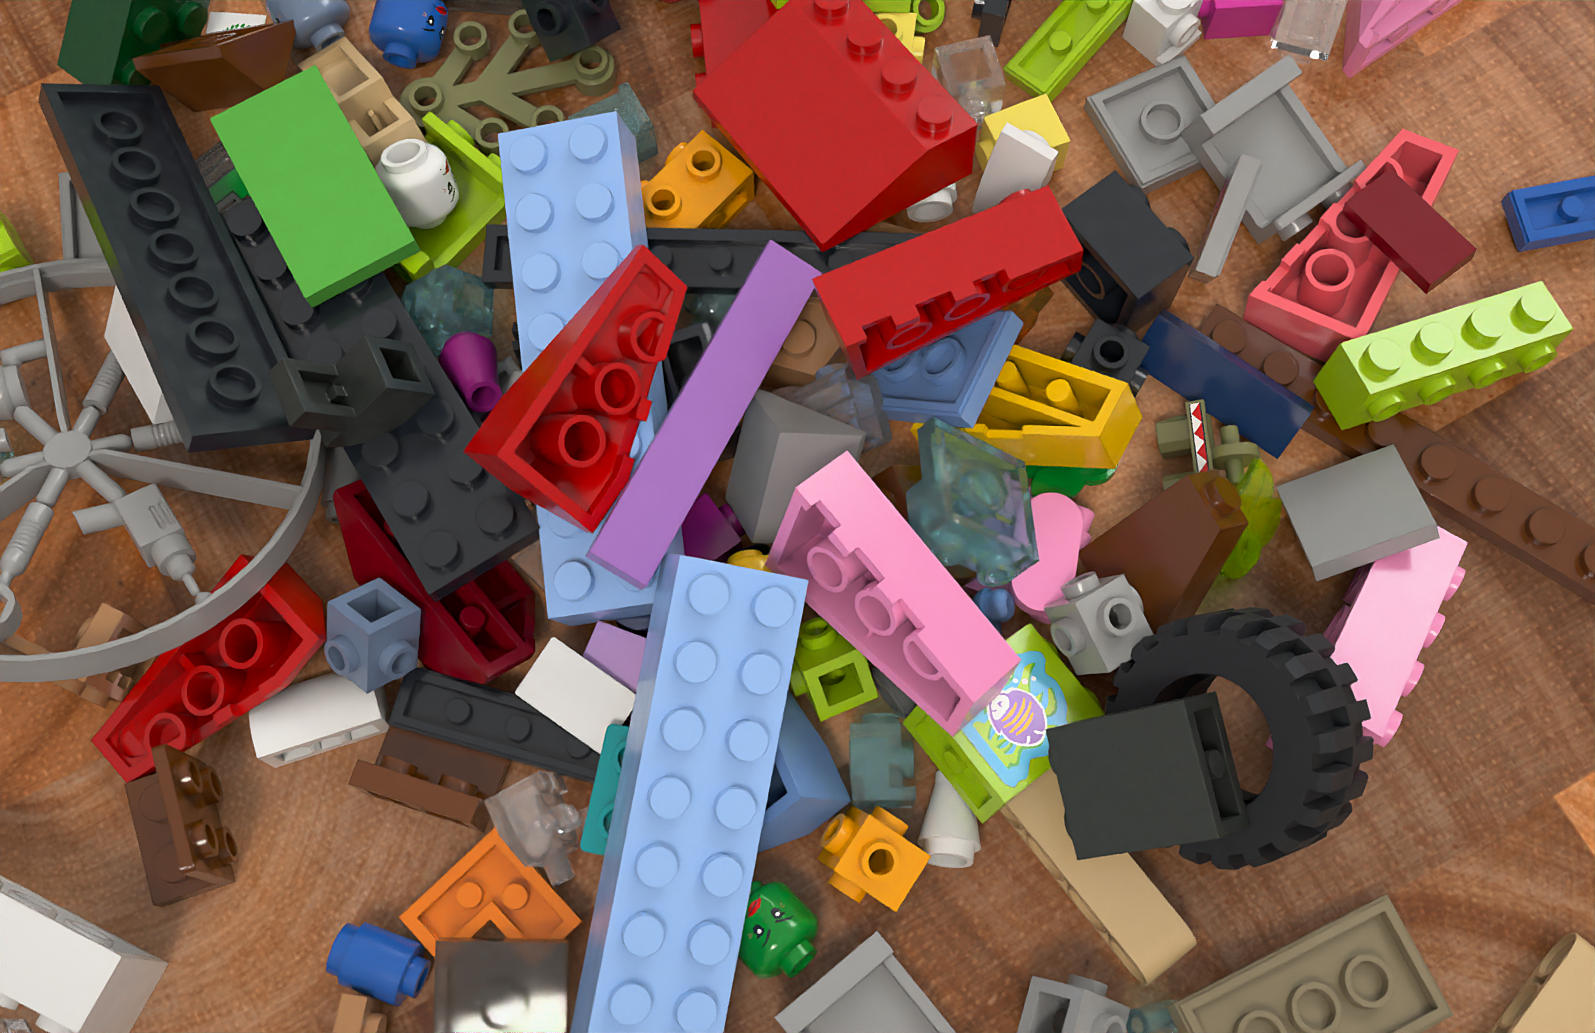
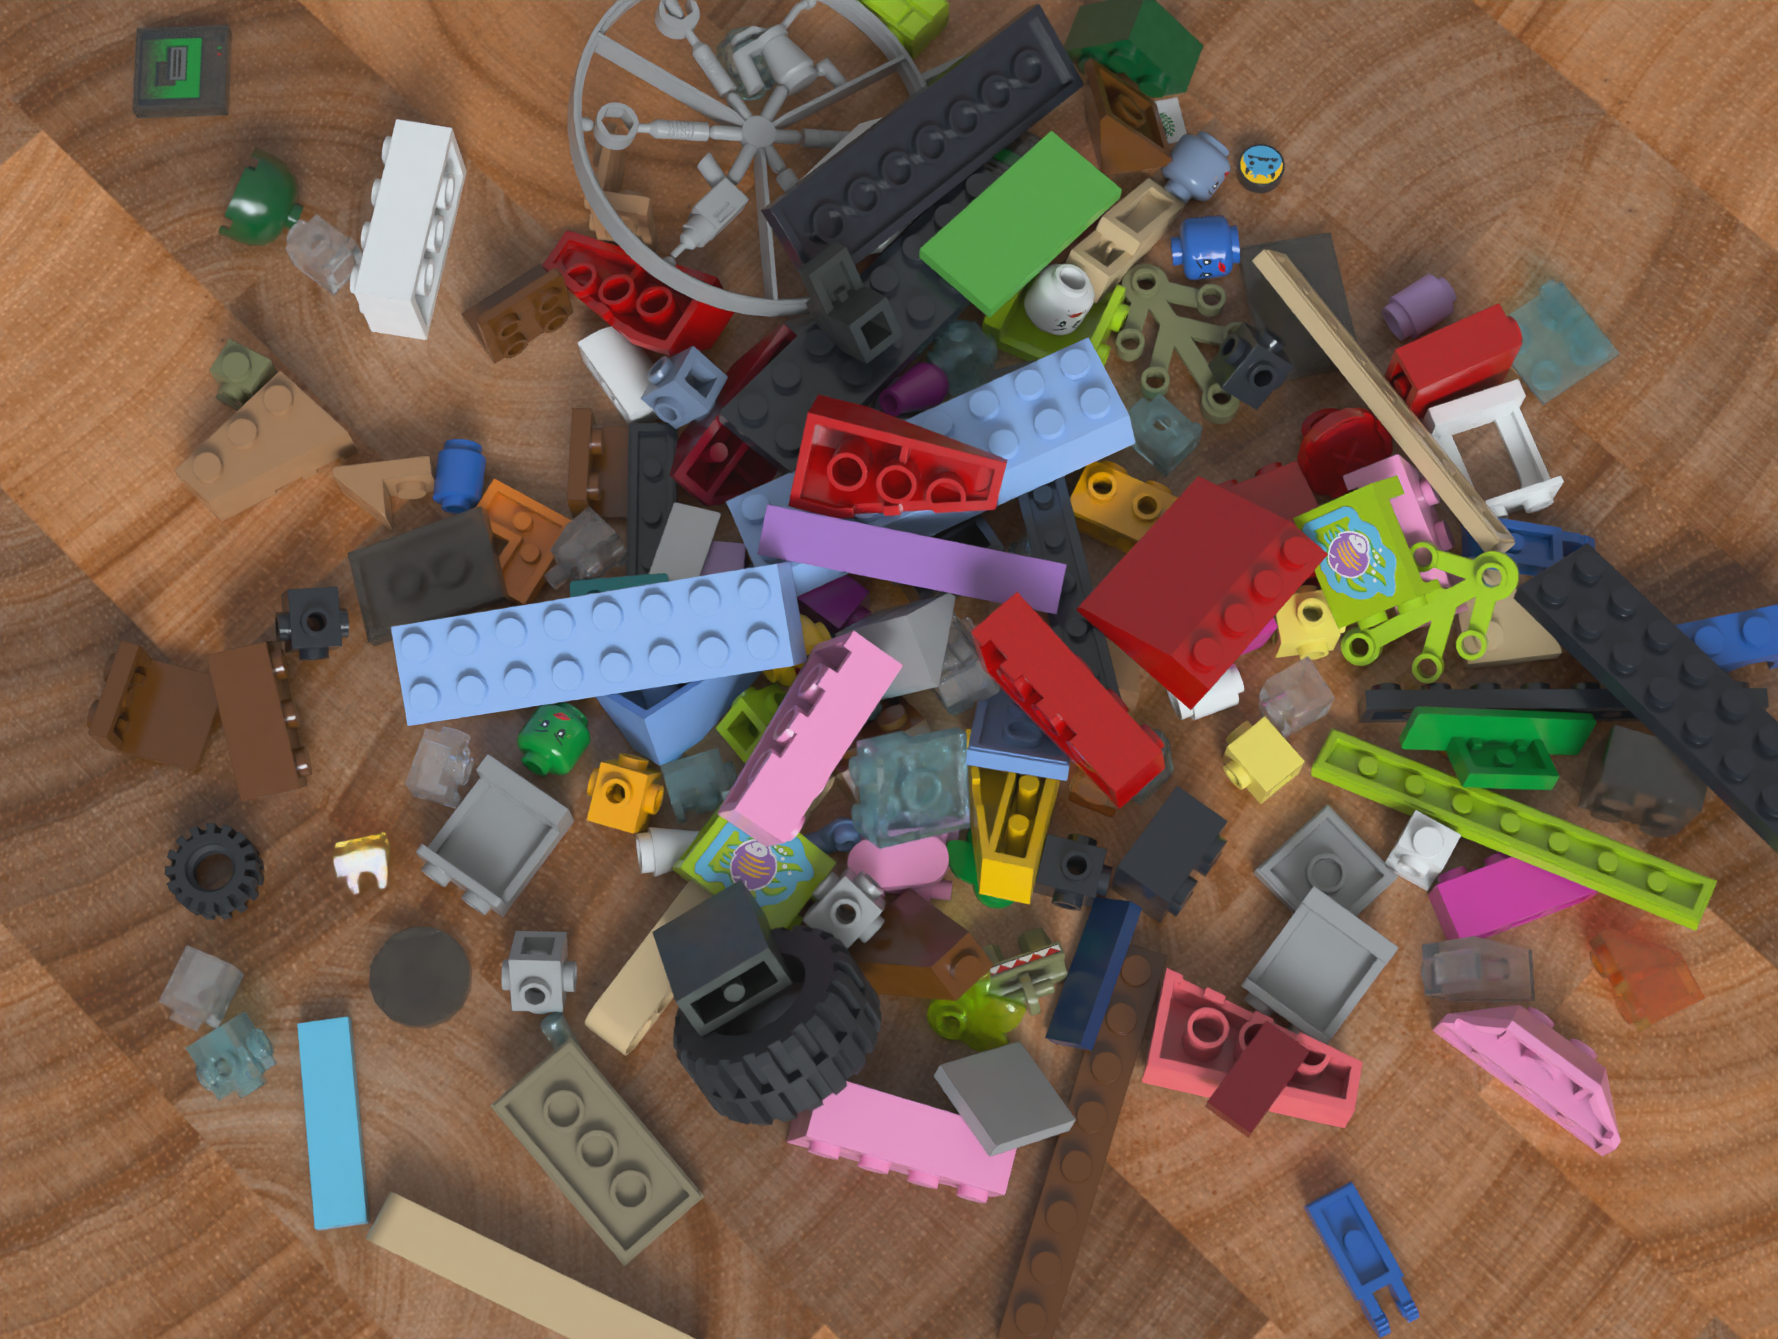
camera: 75 degrees right, 0 degrees up
white slope [972,122,1059,214] -> none
light grey tile [1187,154,1263,284] -> none
lime brick [1313,281,1573,430] -> none

